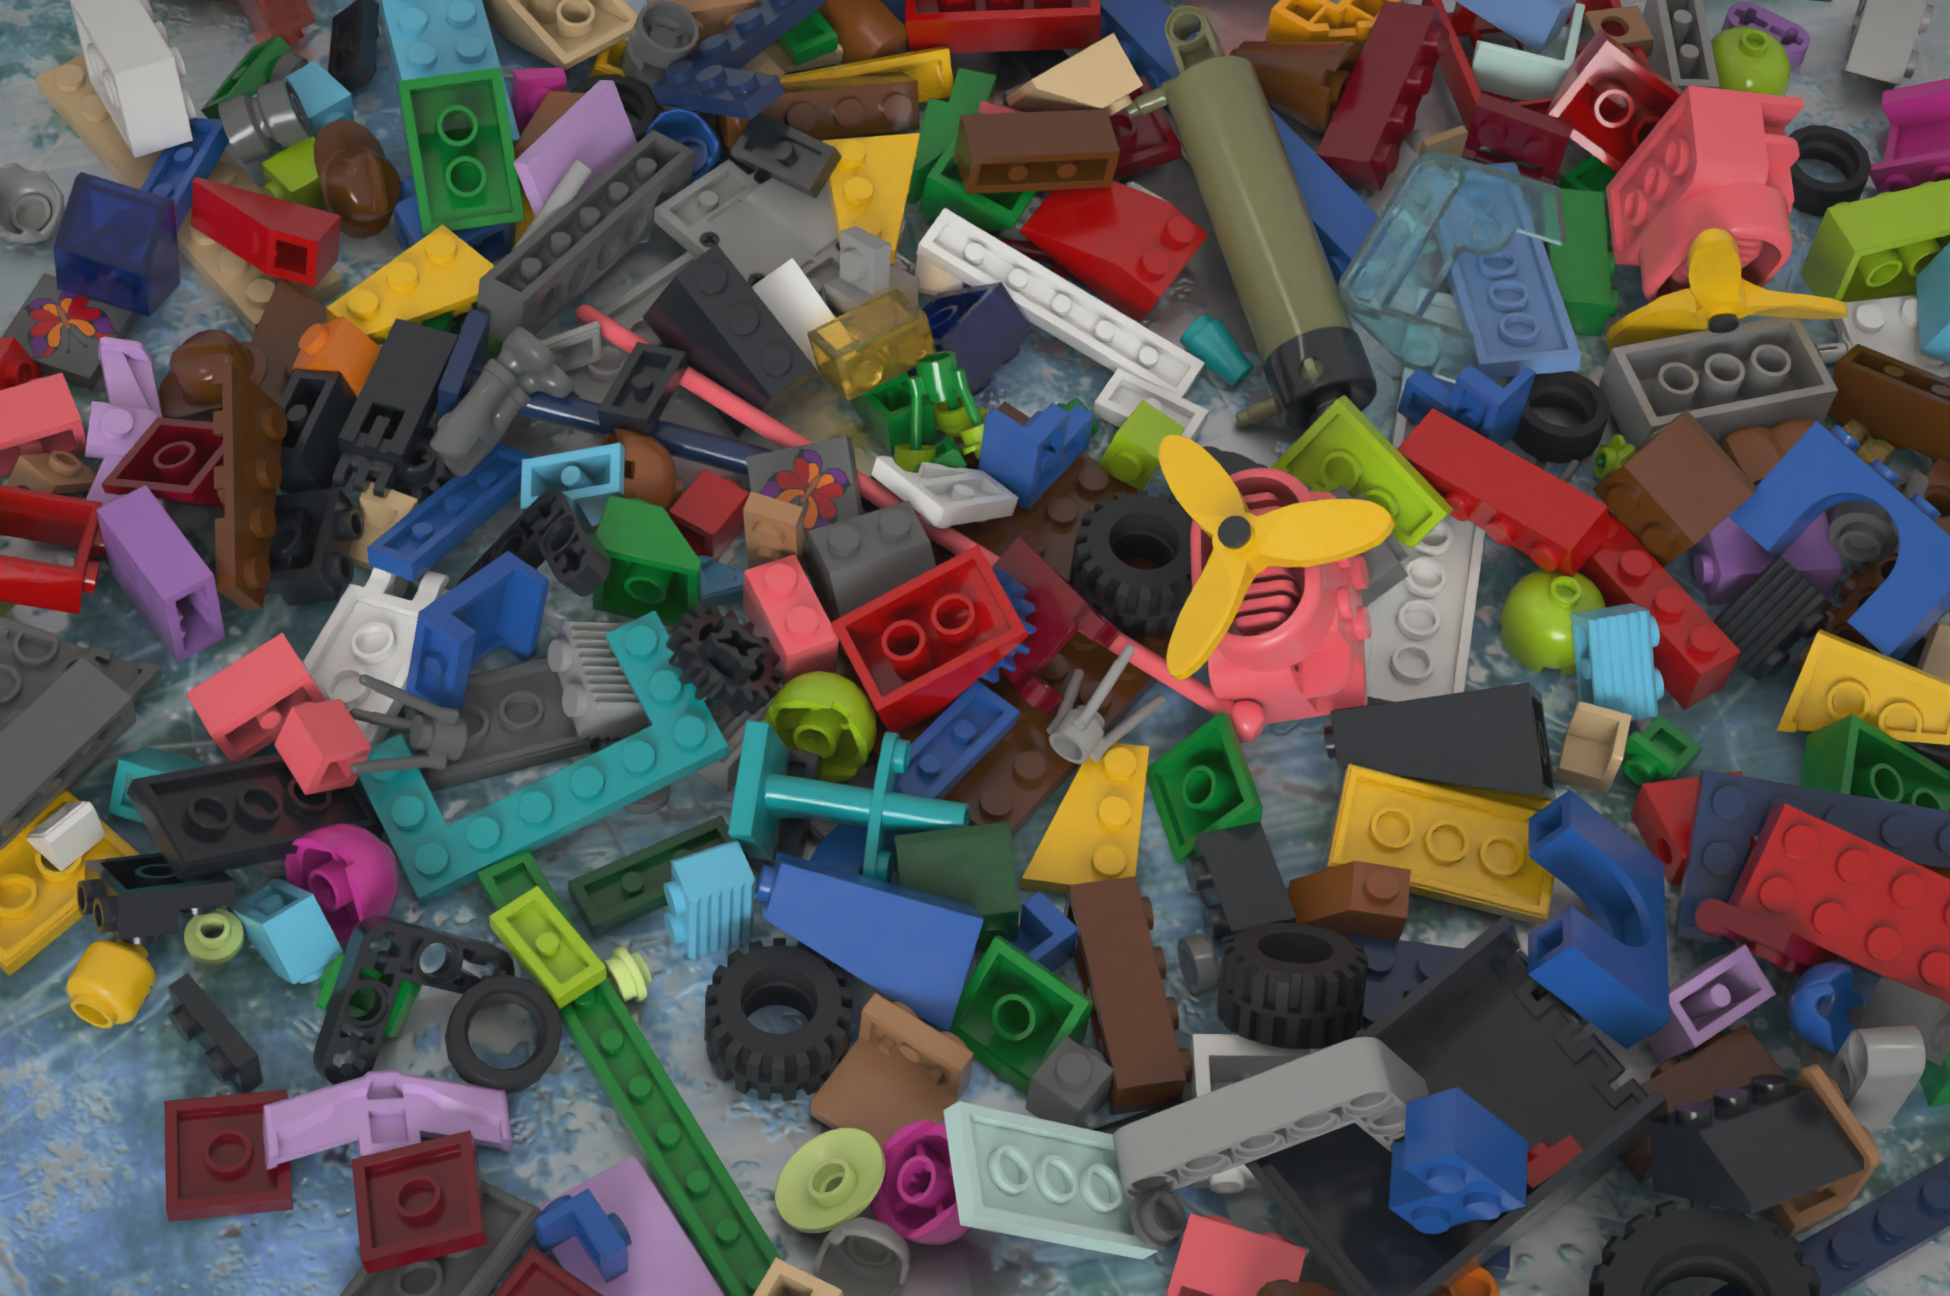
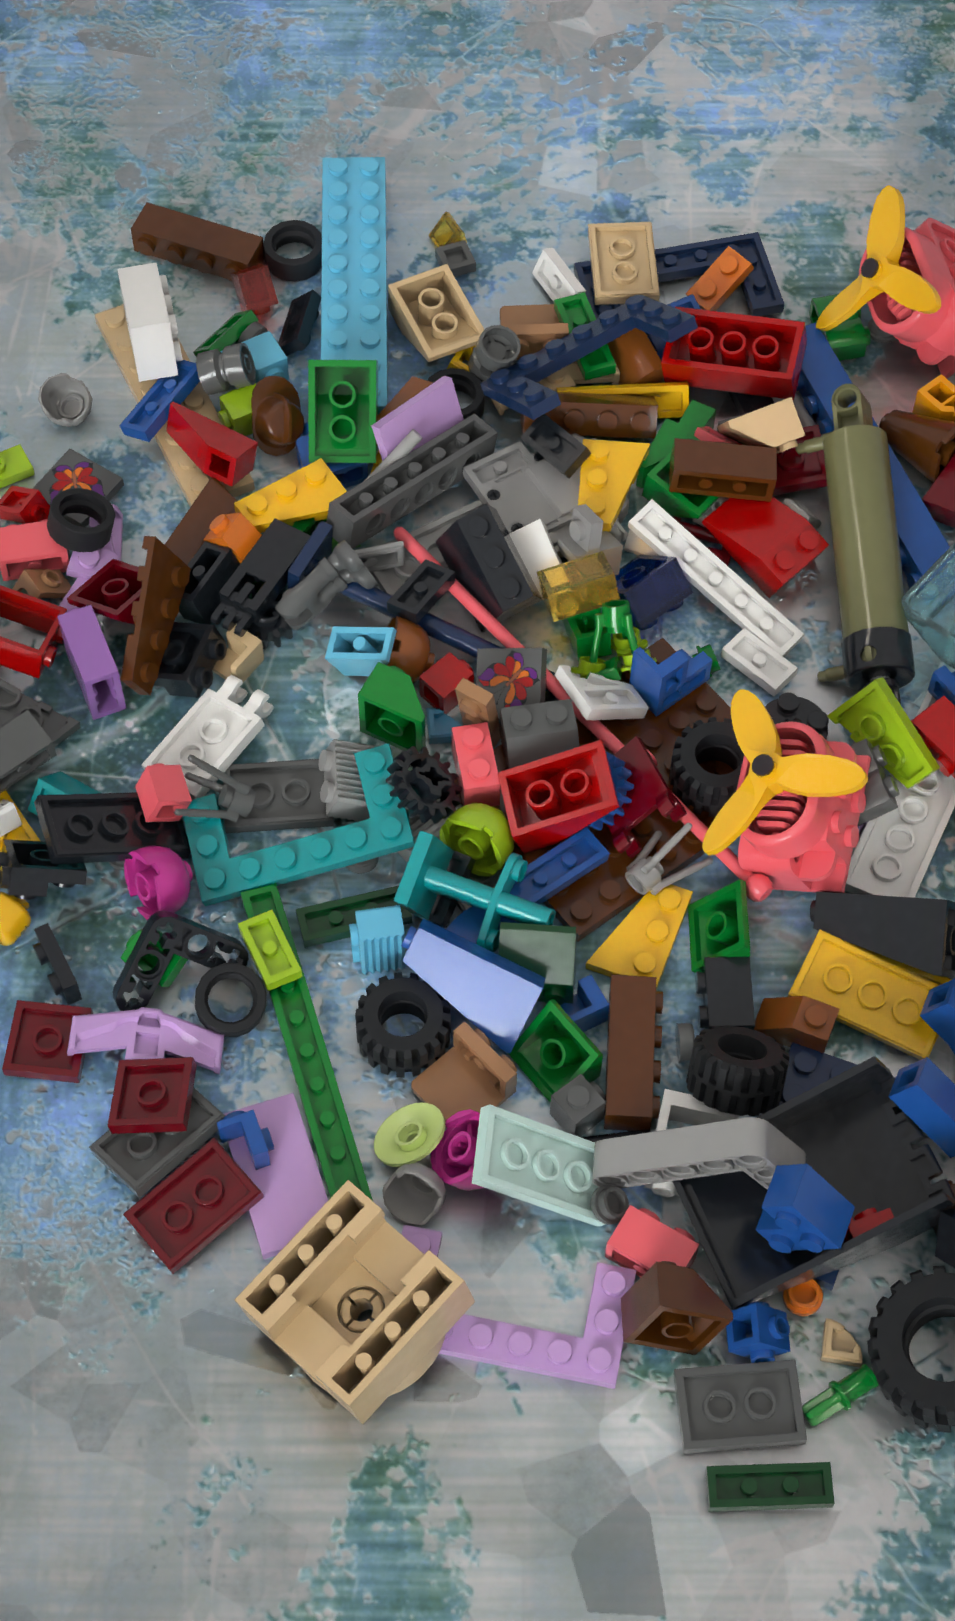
camera: 20 degrees right, 5 degrees up
clear blue slope [53,172,181,317] -> none
reddish brown piece [158,329,267,419] -> none
yellowish green plate [184,909,244,966] -> none
coral brick [186,632,327,762] -> none
medium azure slope [226,877,344,984] -> none
blue plate [367,443,537,582] -> none
blue panel [405,551,549,712] -> none
black beam [456,488,611,597] -> none
dark pink bracket [509,67,567,131] -> none
yellowish green plate [602,946,652,1003] -> none
blue hair [645,107,722,184] -> none
lime brick [1098,400,1186,490] -> none
teal cone [1179,313,1254,388] -> none
none -> black tyre [47,488,116,552]

